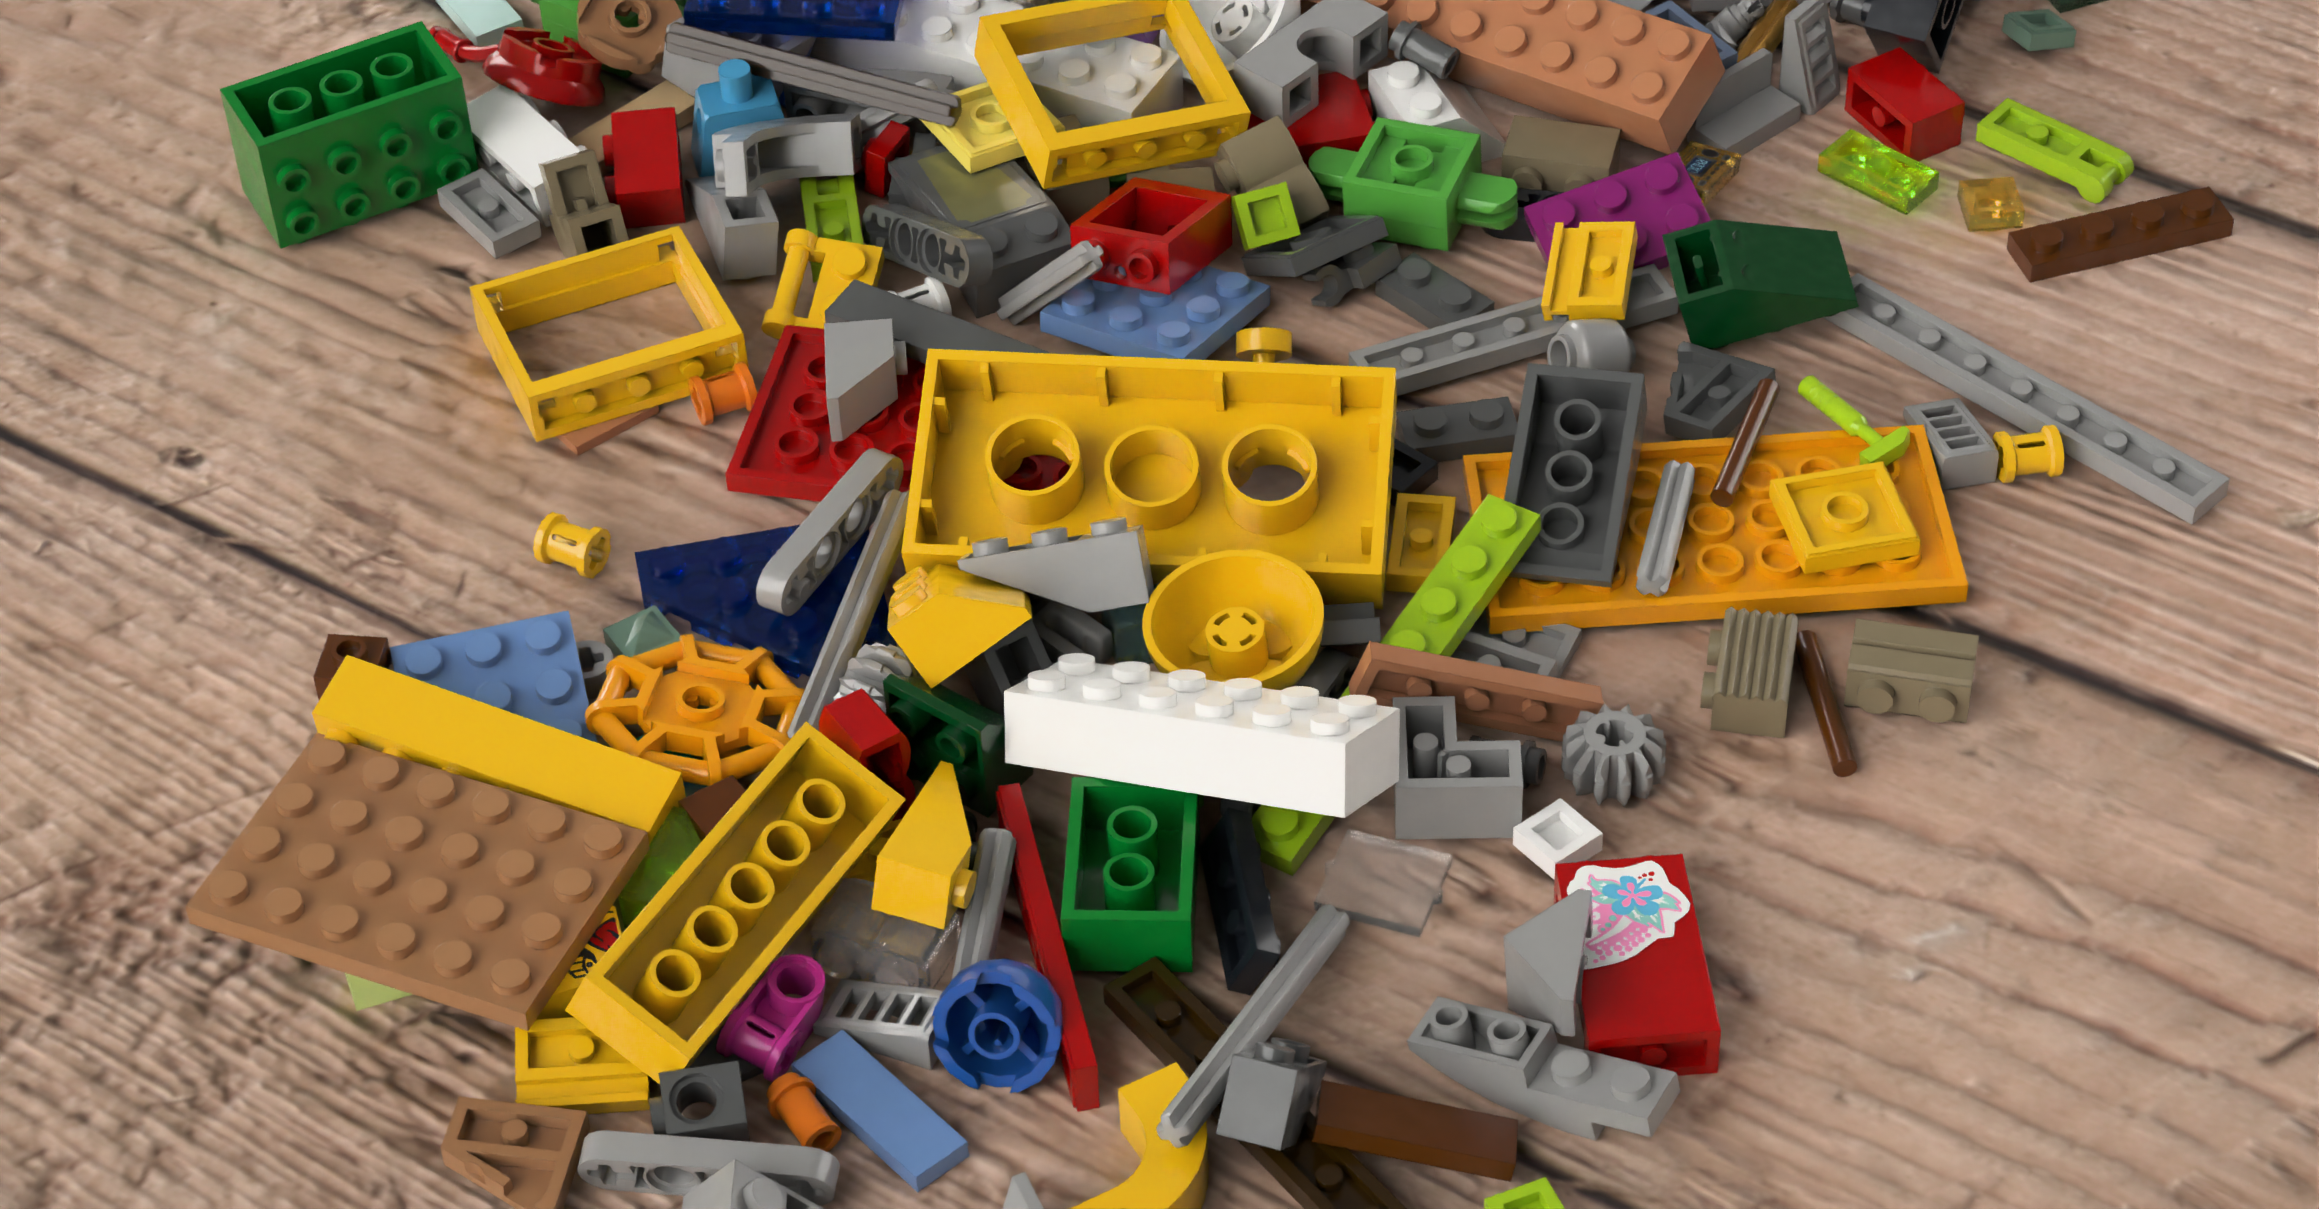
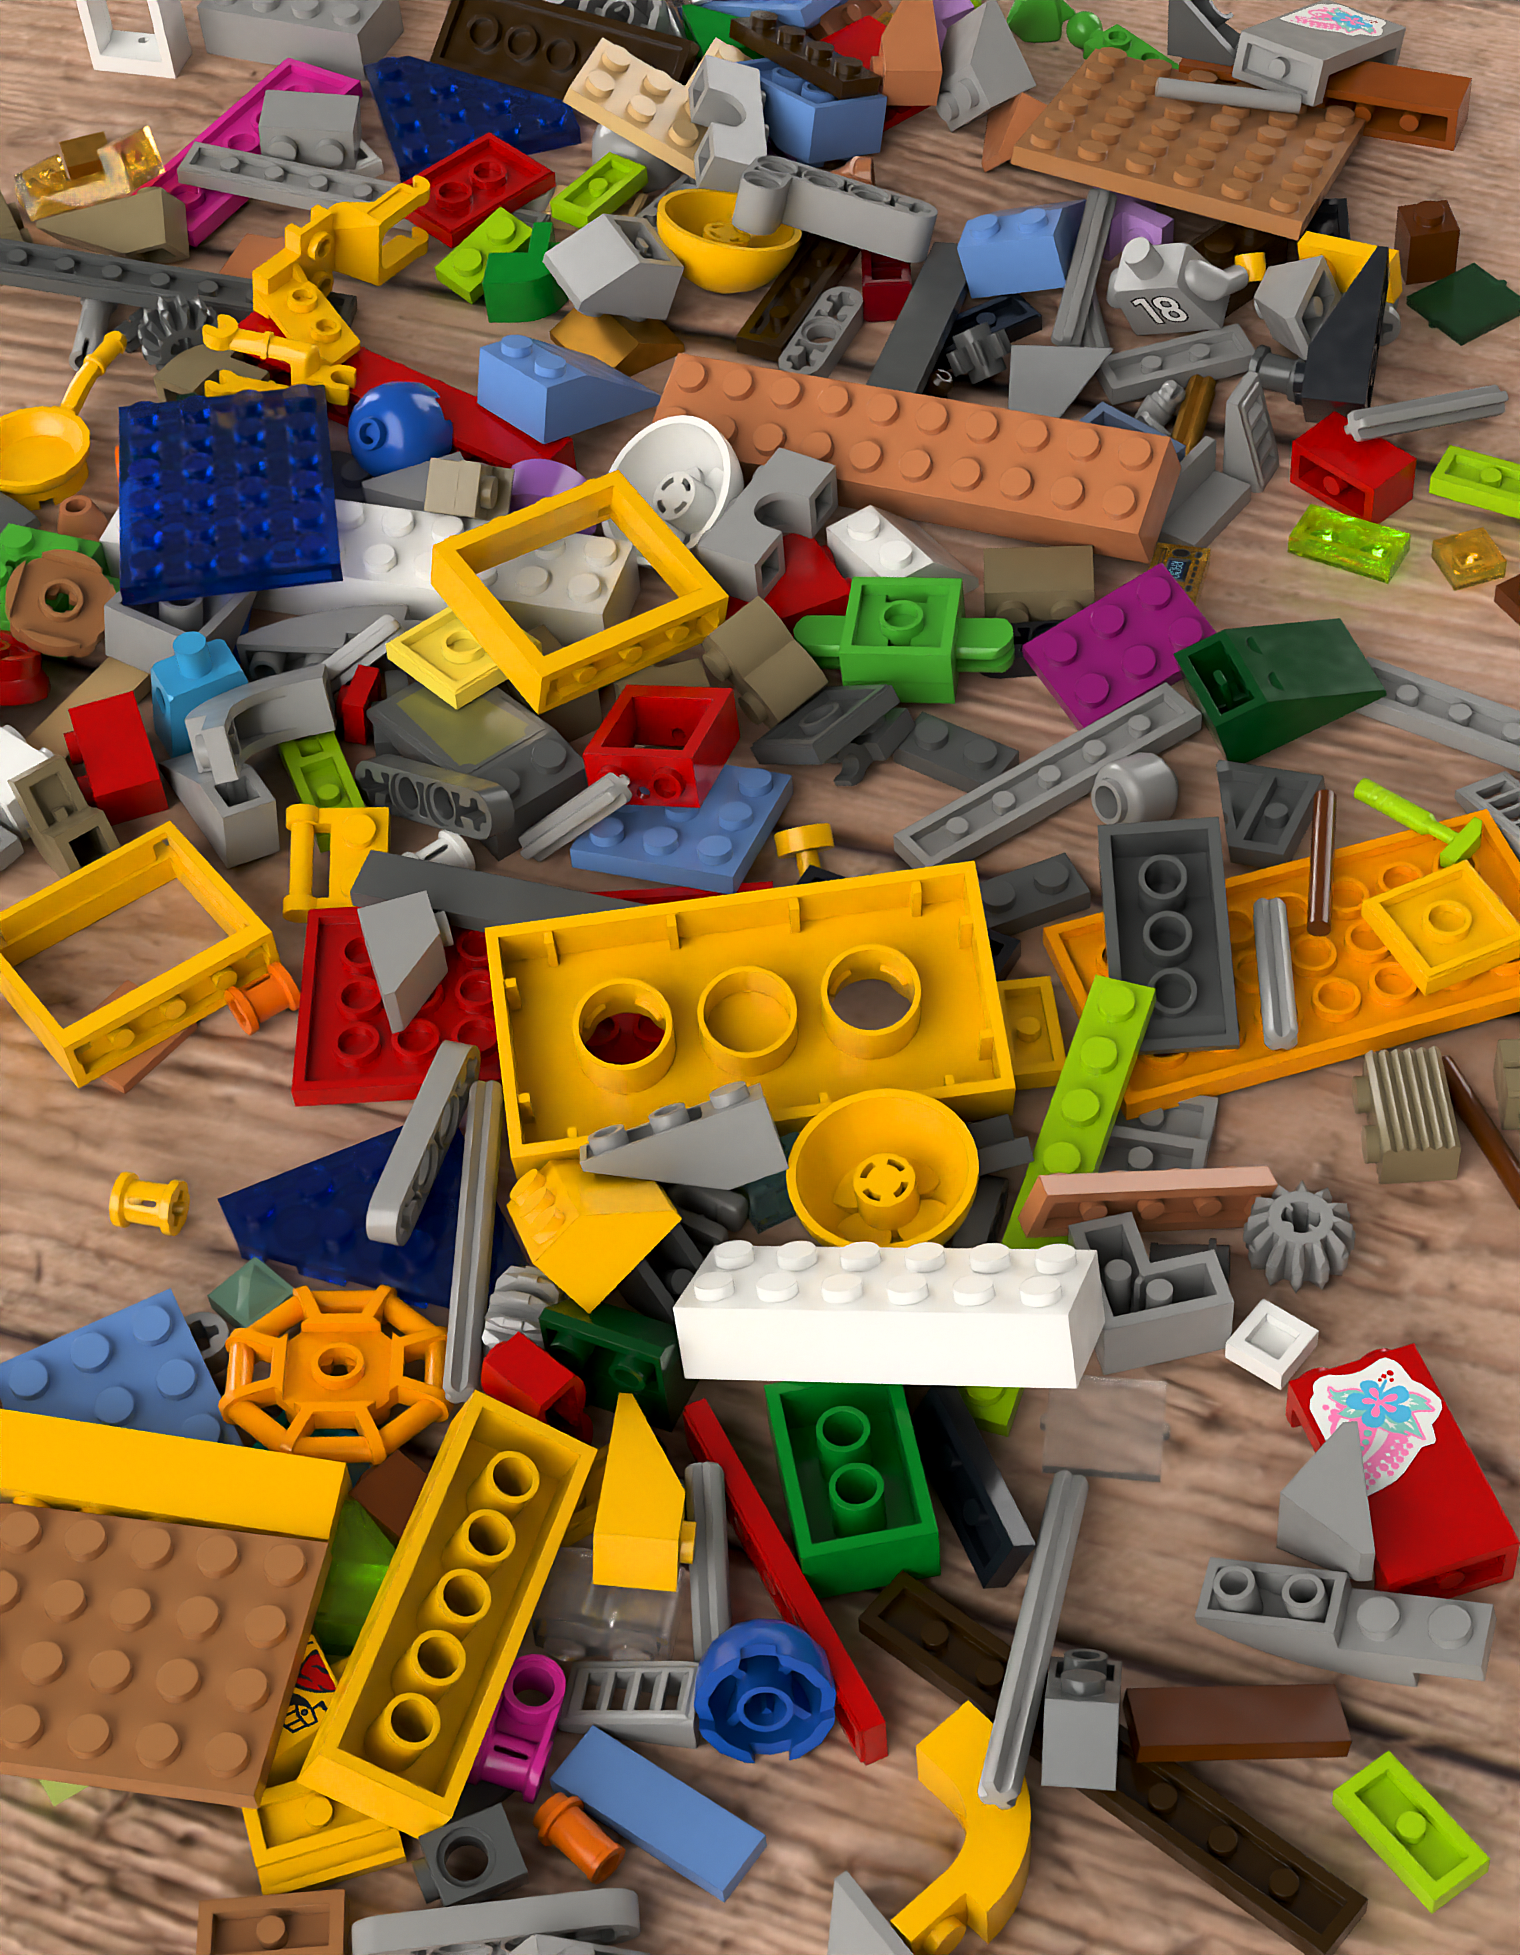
camera: 10 degrees left, 5 degrees up
axle [664,22,962,127] -> none
lime plate [1231,182,1301,251] -> none
dark grey pin [1388,20,1460,79] -> none
yellow plate [1541,221,1638,321] -> none
sand green tile [2002,9,2077,51] -> none
none -> light grey axle [1344,385,1509,442]

